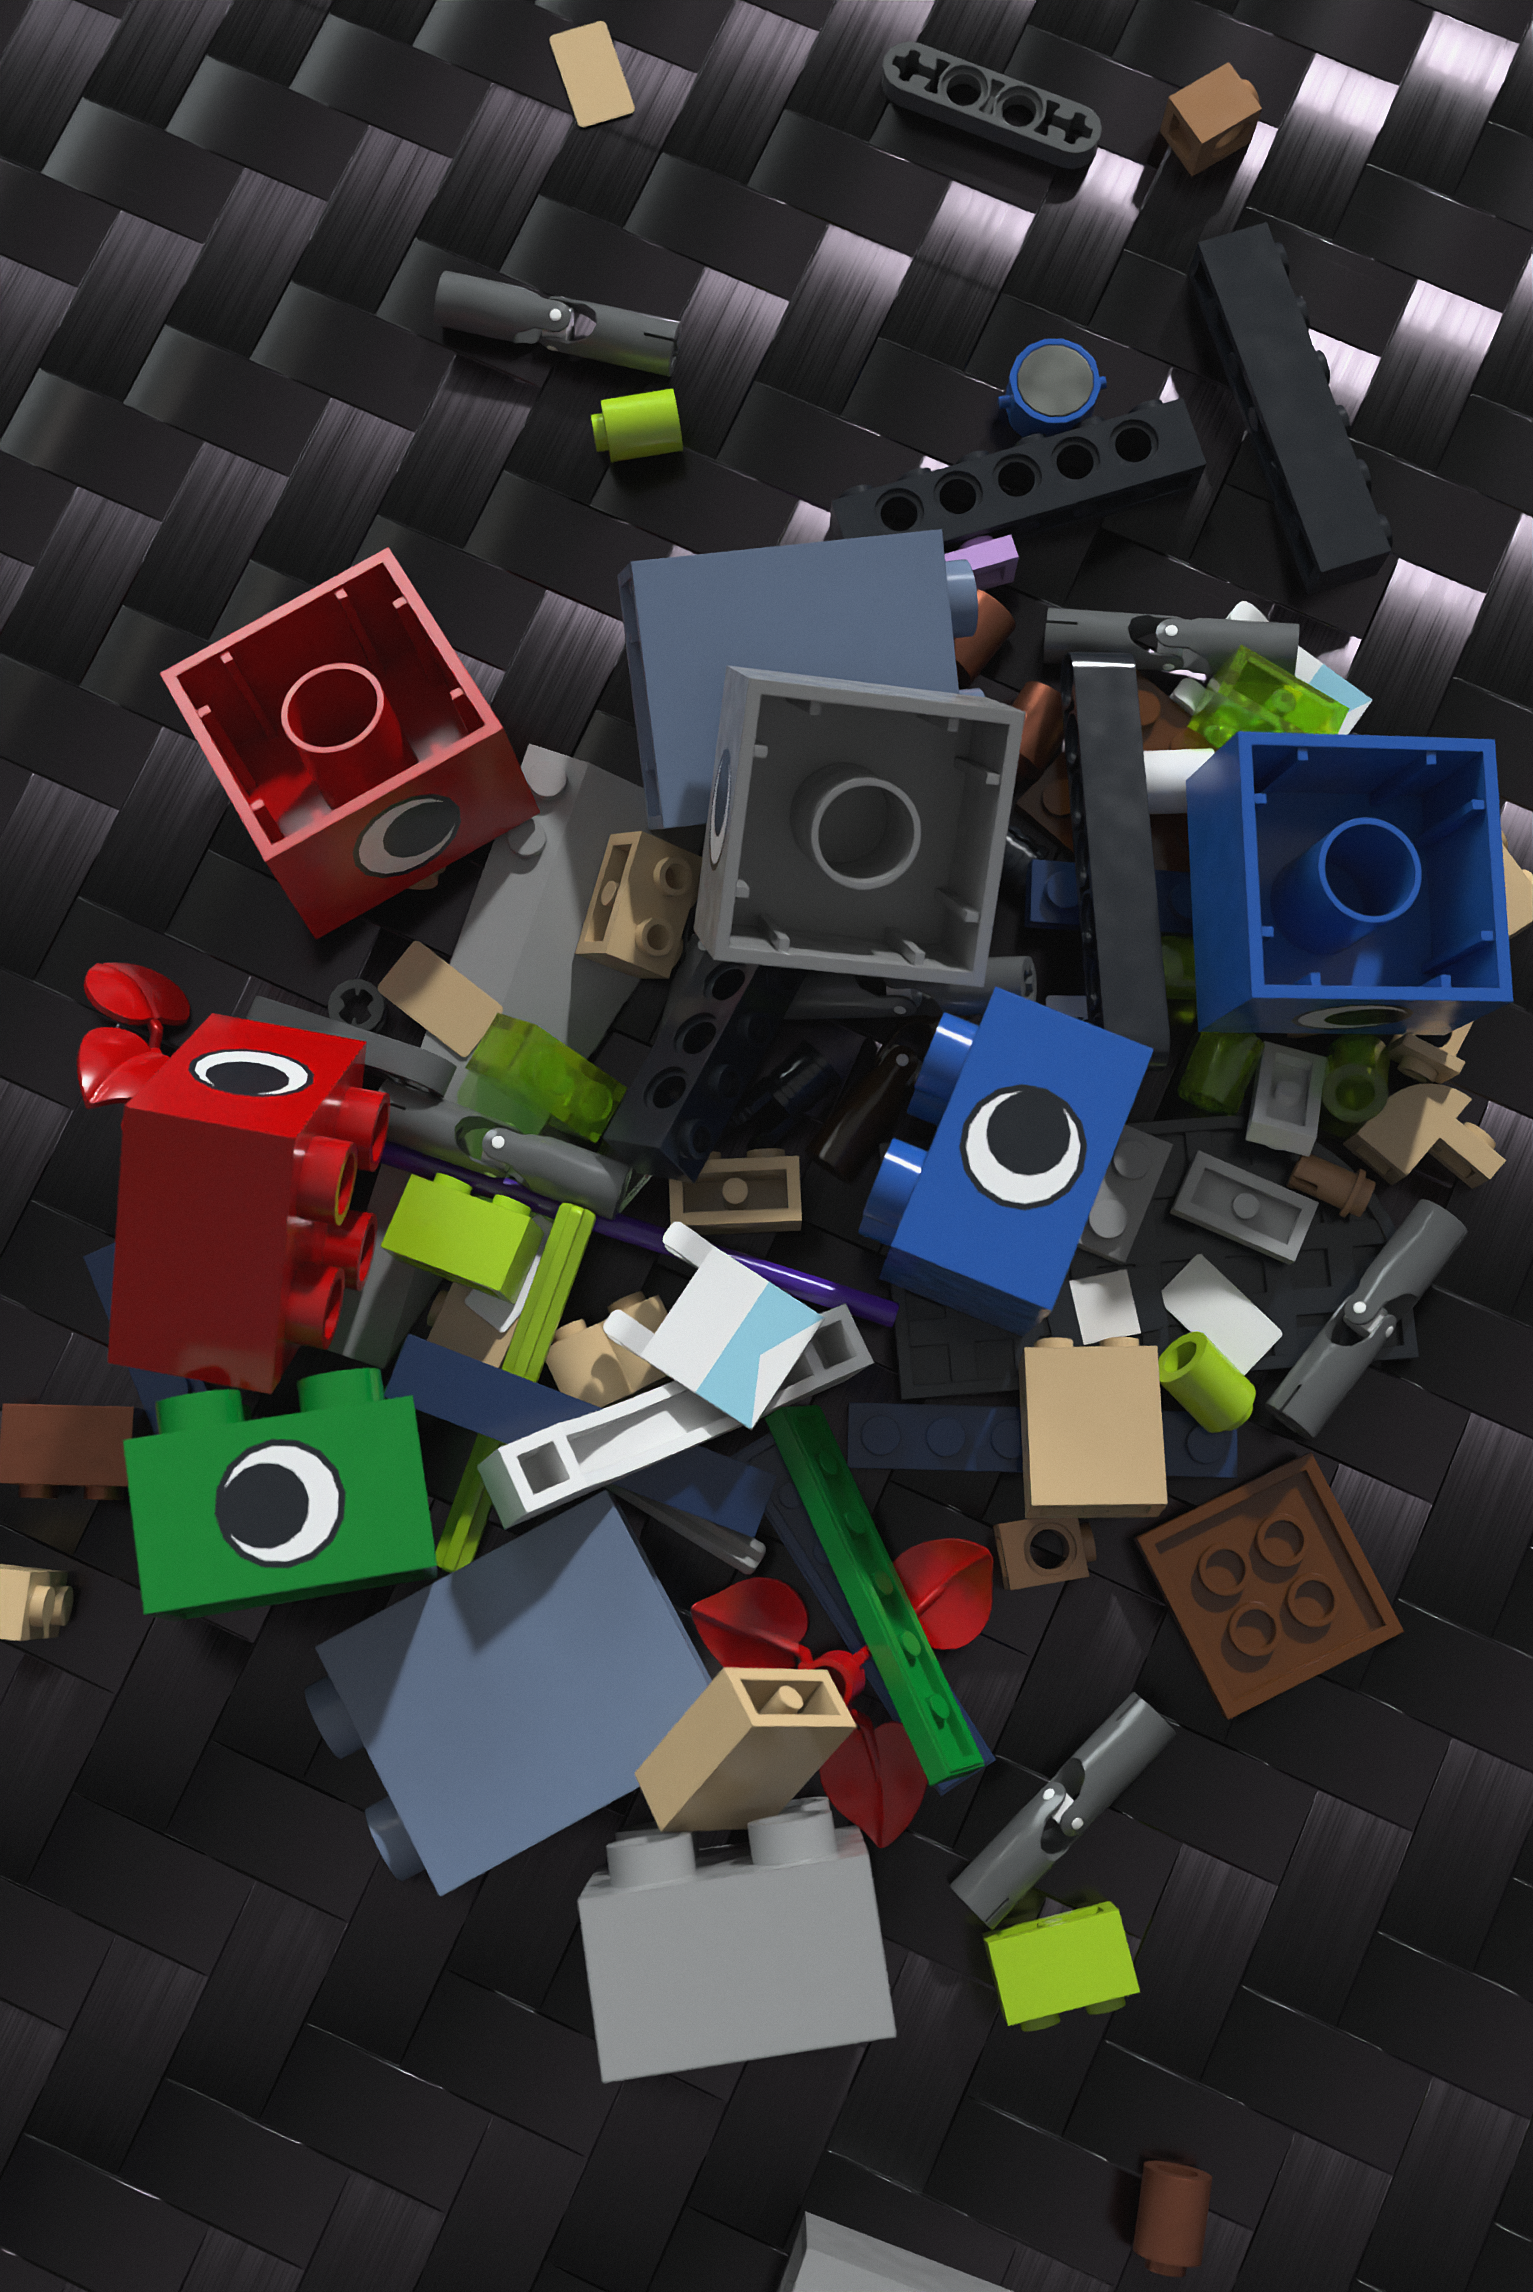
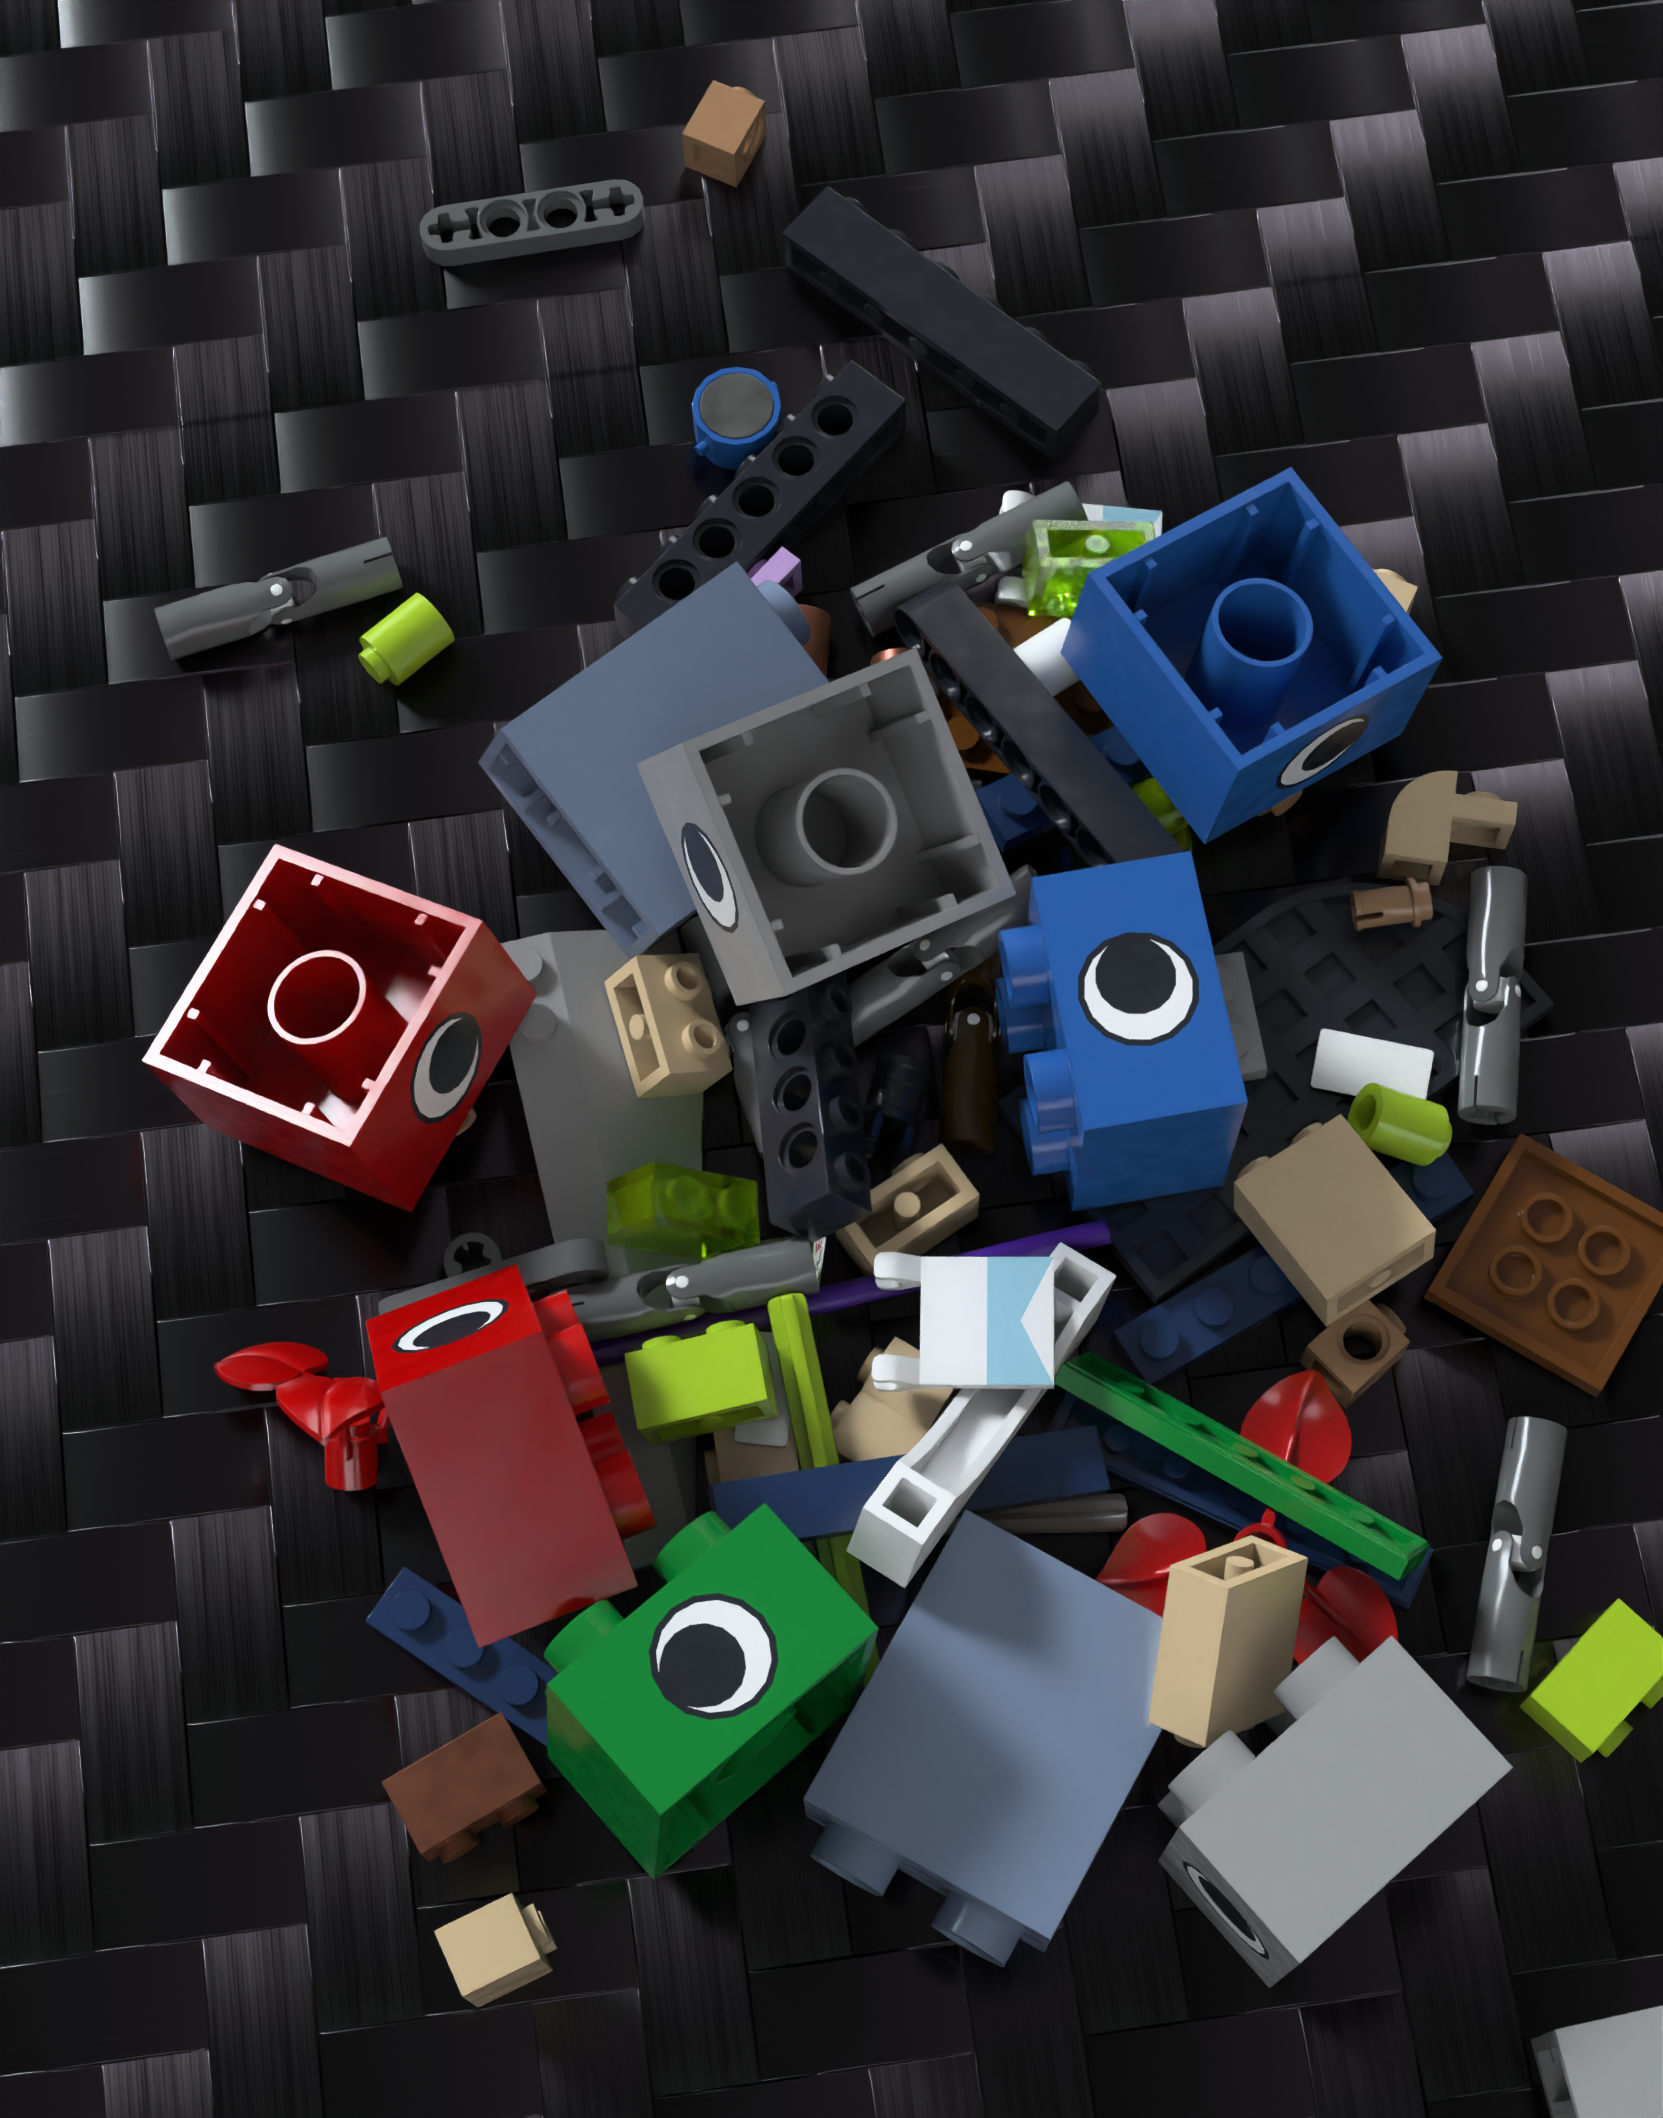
camera: 30 degrees left, 10 degrees down
tan sticker [378,941,503,1057] -> none
tan sticker [549,21,635,127] -> none
sticker [1047,1264,1168,1347] -> none
light grey plate [1170,1150,1319,1265] -> none
clear neon green brick [1176,1032,1265,1116] -> none
white plate [1245,1041,1326,1157] -> none
clear neon green brick [1322,1034,1391,1122] -> none
tan bracket [1383,1021,1473,1084] -> none

